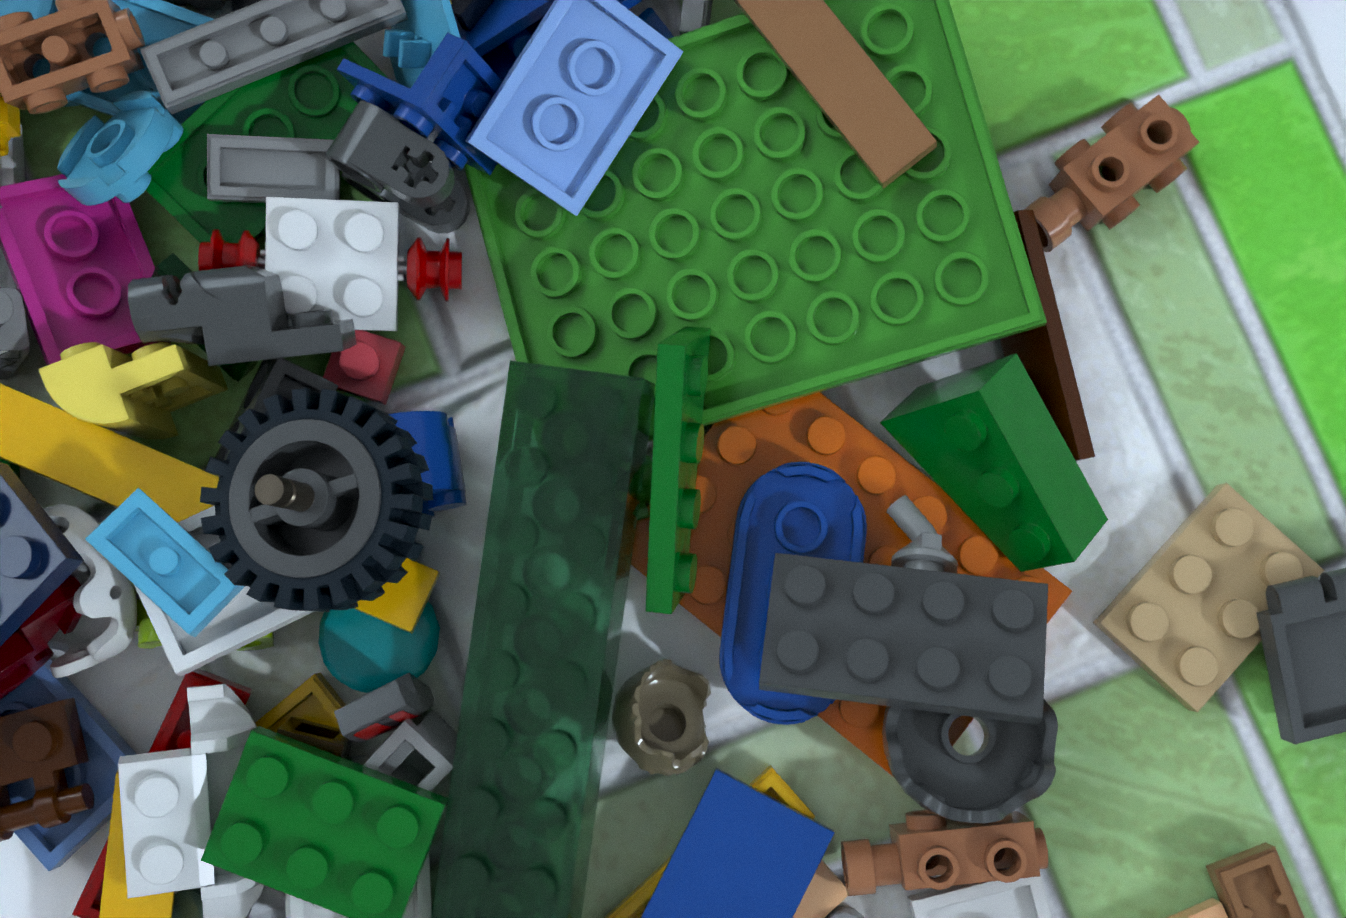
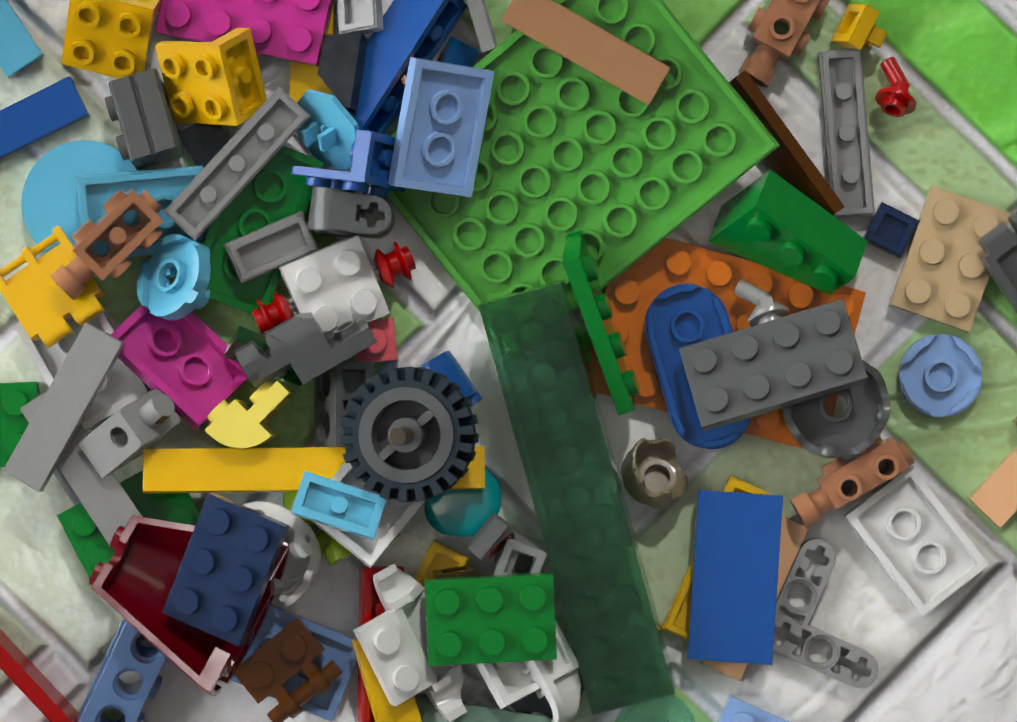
camera: 30 degrees left, 5 degrees up
none -> light grey tile [818,49,875,219]
none -> yellow tile [830,3,888,50]
none -> dark blue tile [863,202,919,259]
none -> red plate [875,57,917,117]
none -> light blue tile [897,334,982,417]

